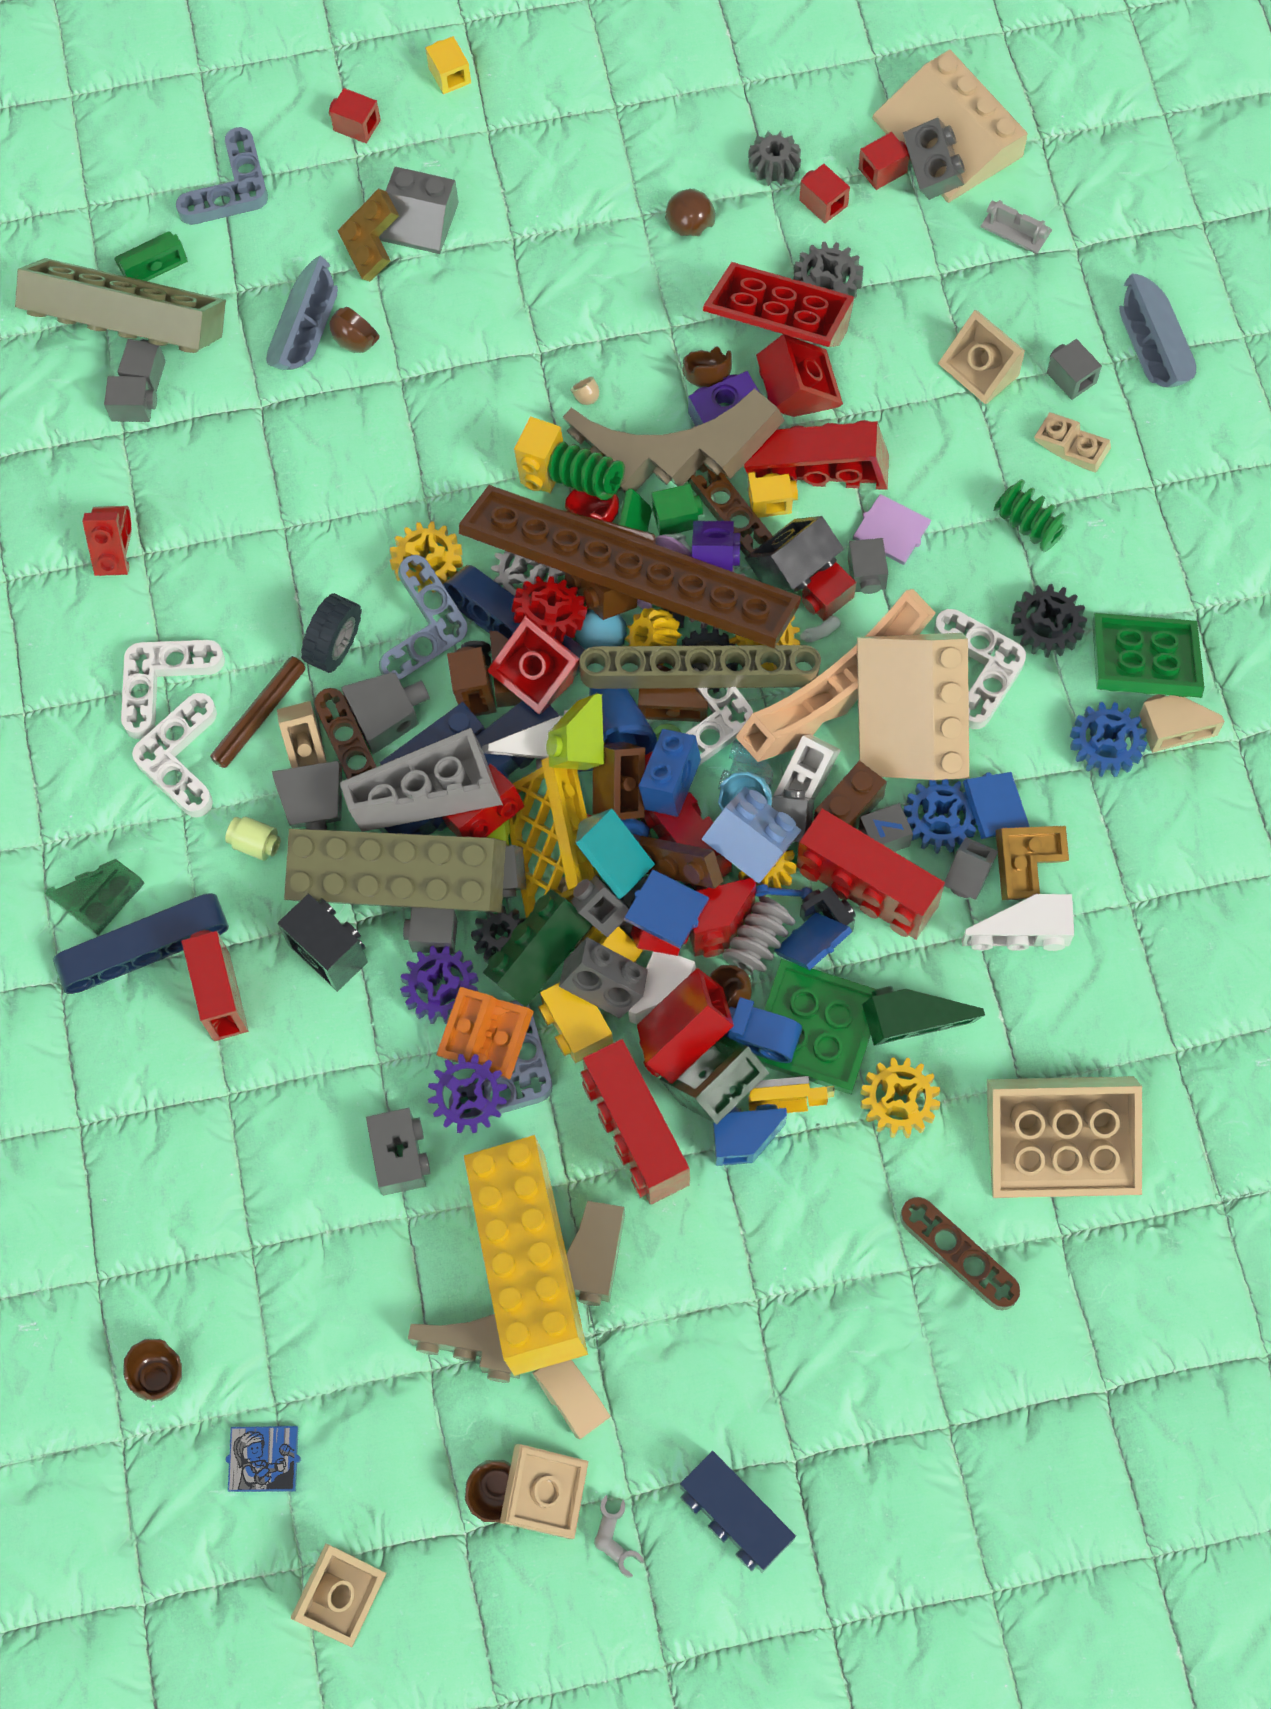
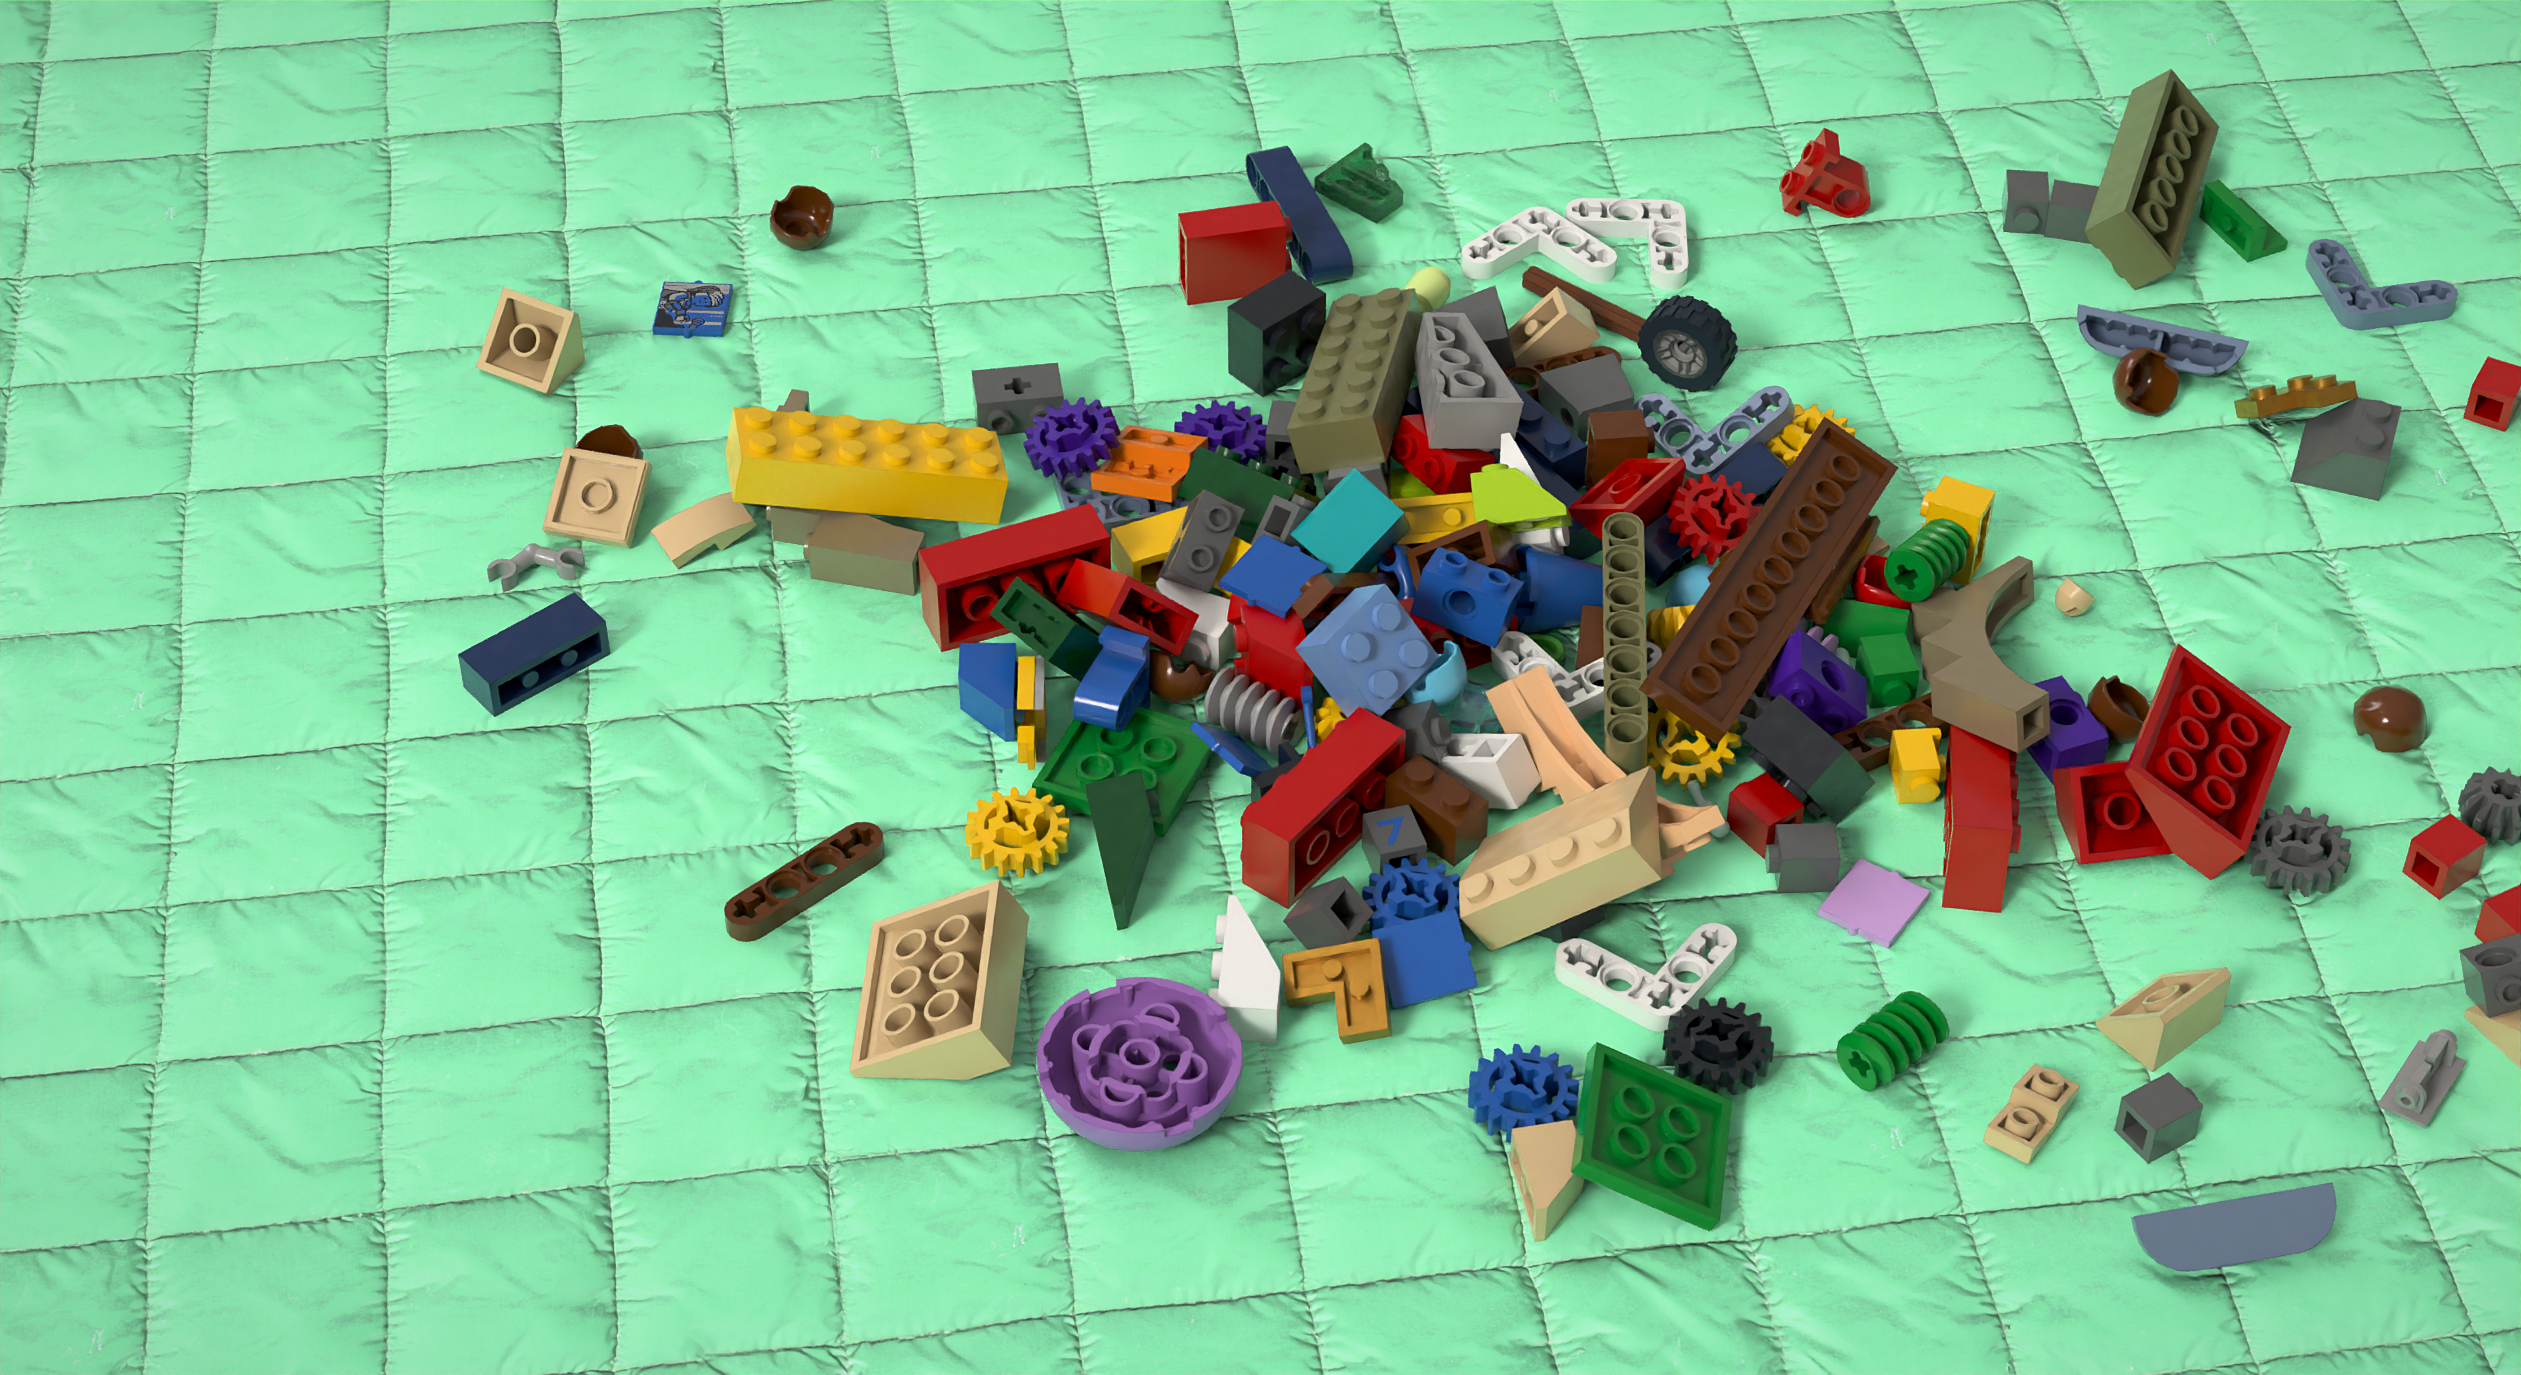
camera: 90 degrees right, 25 degrees down
none -> medium lavender brick [1037,977,1243,1152]

